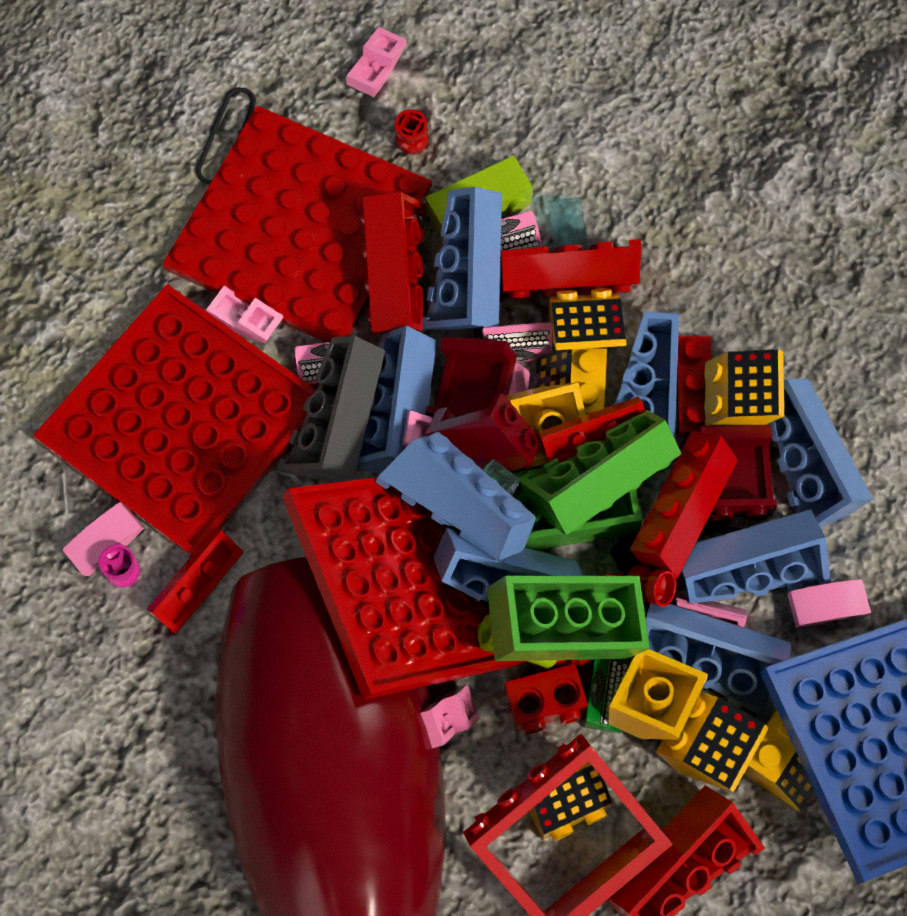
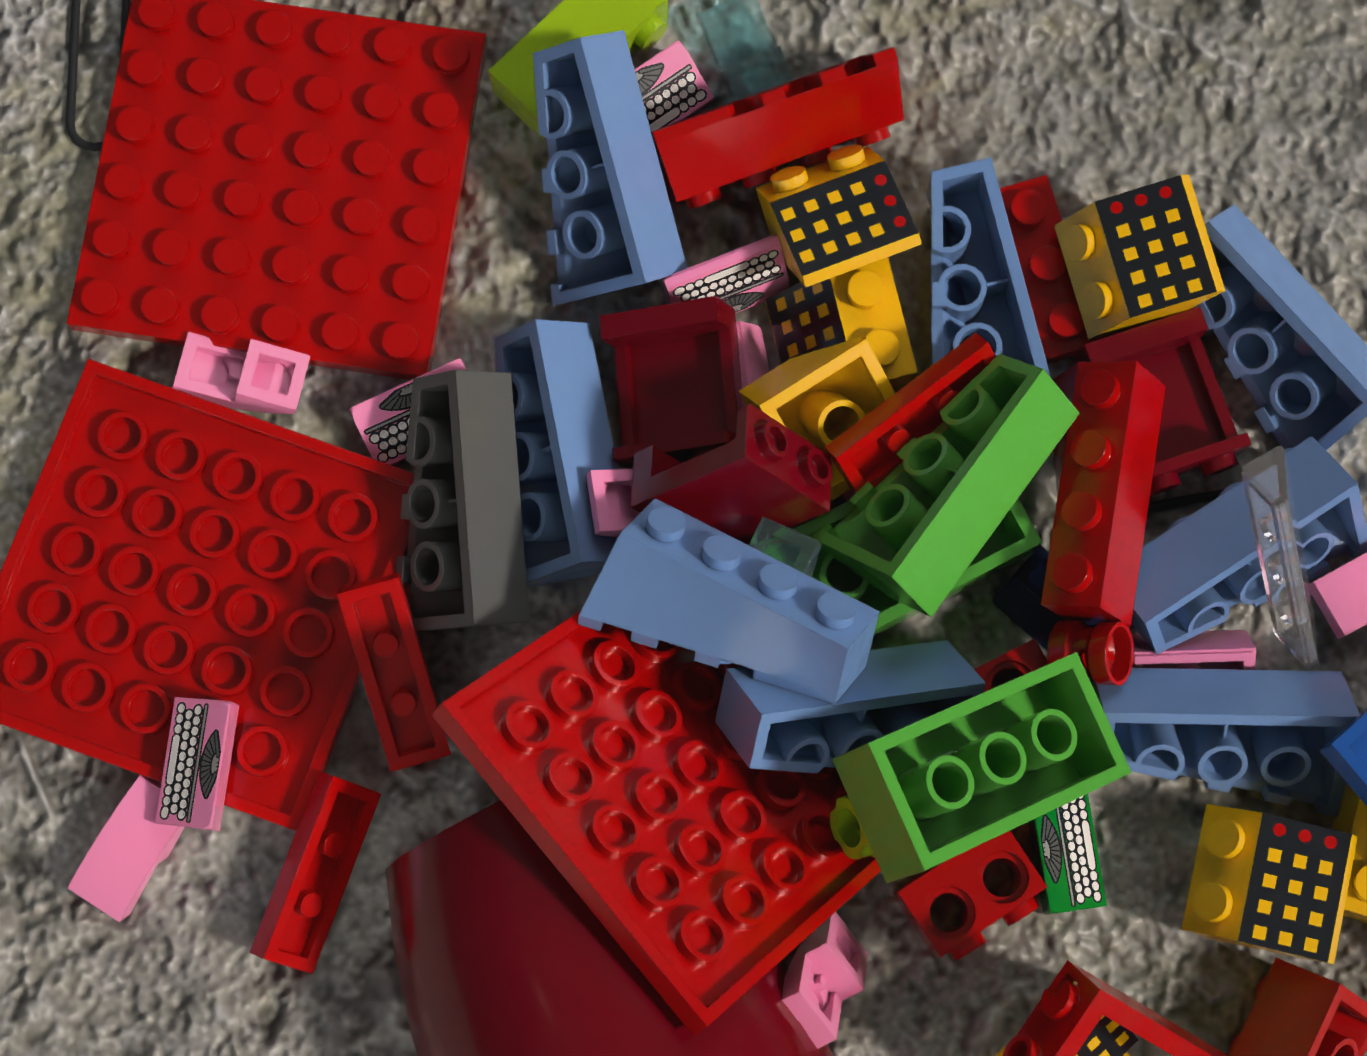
camera: 20 degrees left, 10 degrees up
dark pink wheel [99,544,141,588] -> none
red wedge [360,191,426,336] -> none
yellow slope [609,649,708,740] -> none
none -> slope [155,697,239,832]
none -> red plate [337,572,452,772]
none -> clear slope [1241,446,1319,671]

